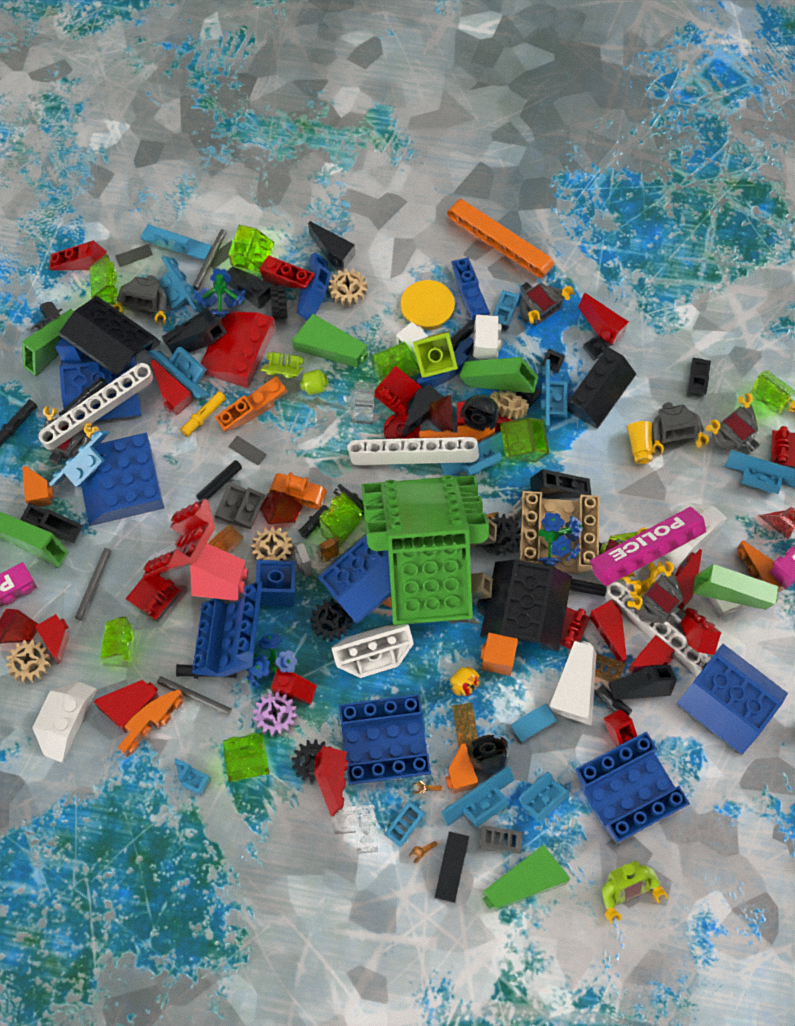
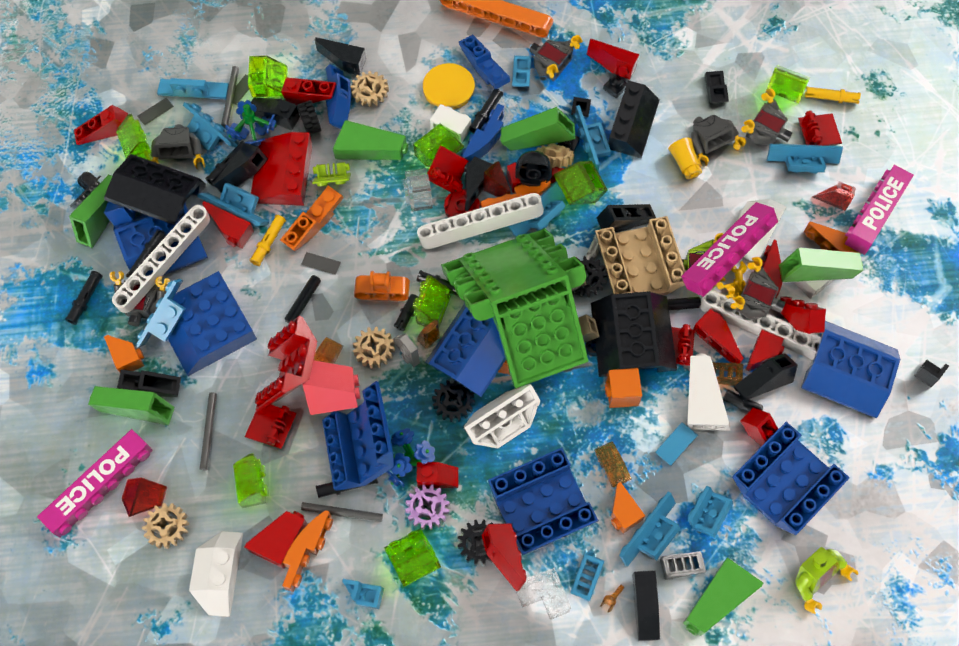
camera: 15 degrees left, 0 degrees up
red slope [35,614,69,664] -> none
dark grey slope [214,482,265,529] -> none
blue slope [255,560,296,607] -> none
clear red slope [260,492,303,524] -> none
lime head [300,369,328,396] -> none
clear orange hand [411,781,442,795] -> none
lime slope [413,331,458,378] -> none
yellow head [450,666,480,697] -> none
black cylinder [467,735,510,774] -> none
white slope [473,315,501,360] -> none
blue plant [538,512,583,567] -> none

